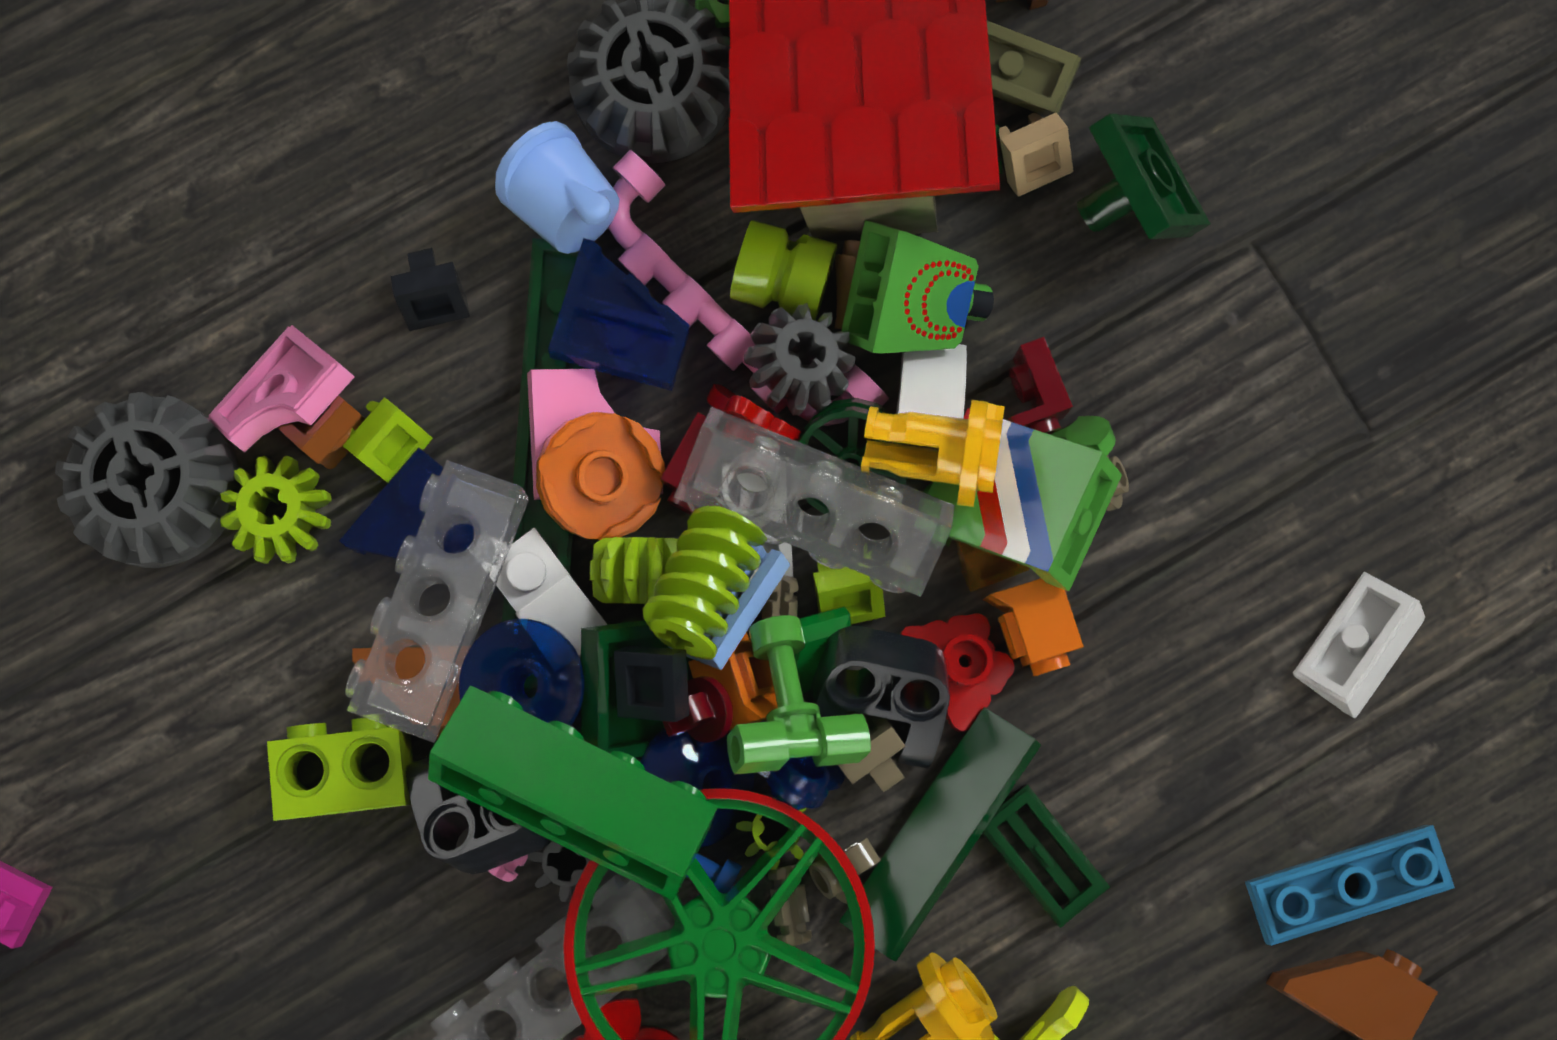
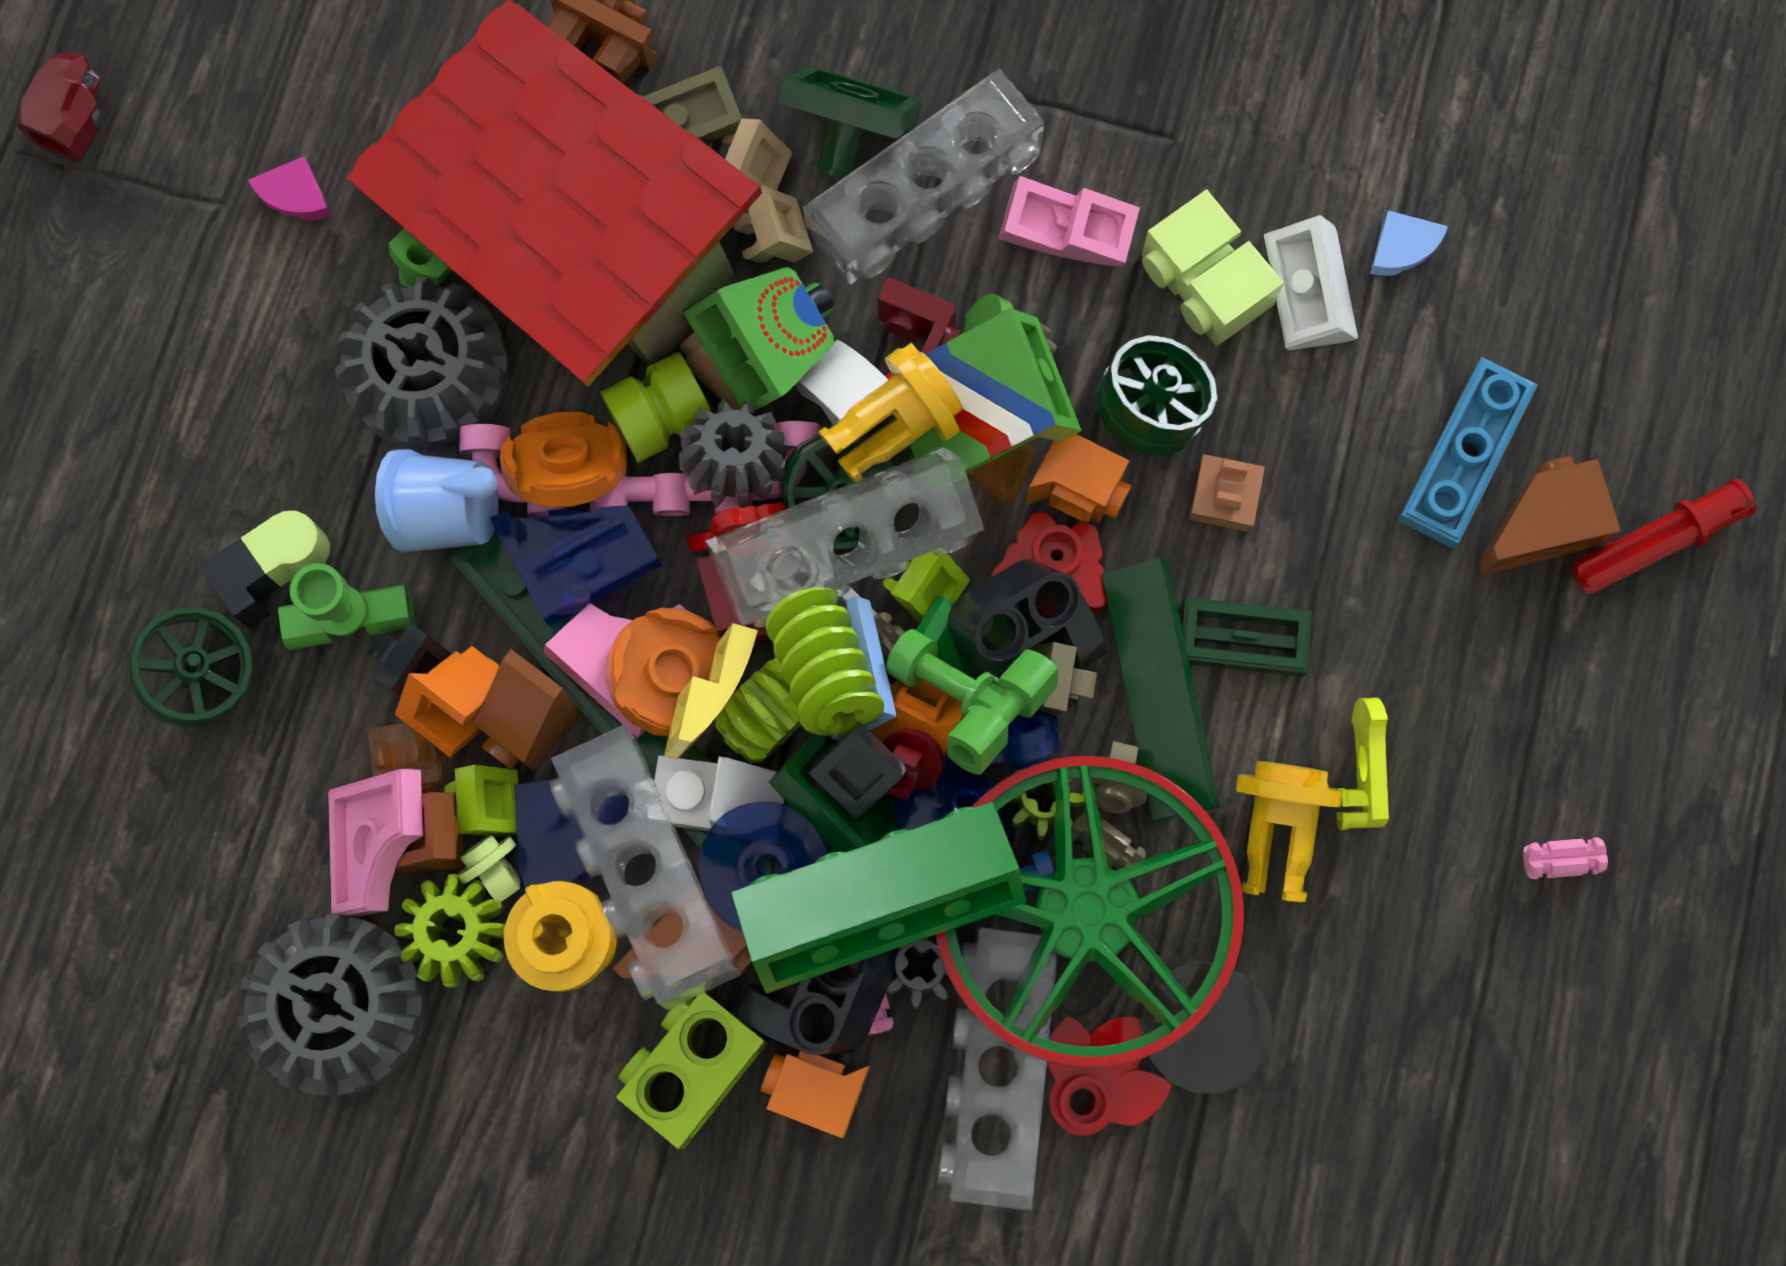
camera: 40 degrees left, 5 degrees down
none -> dark green wheel [129,607,252,728]
none -> leg [198,511,330,629]
none -> bright green bar [278,563,417,650]
none -> clear orange tile [367,723,444,788]
none -> orange window [395,646,499,758]
none -> yellowish green plate [458,834,523,902]
none -> dark orange slope [473,649,582,773]
none -> orange tile [500,412,628,507]
none -> yellow piece [504,881,618,992]
none -> light yellow slope [664,623,758,760]
none -> tan tile [733,186,813,263]
none -> orange window [761,1050,870,1138]
none -> clear brick [803,68,1044,285]
none -> bright pink slope [998,176,1140,267]
none -> dark green wheel [1095,335,1217,456]
none -> yellowish green piece [1142,189,1284,347]
none -> nougat tile [1189,454,1265,532]
none -> light blue tile [1369,210,1448,276]

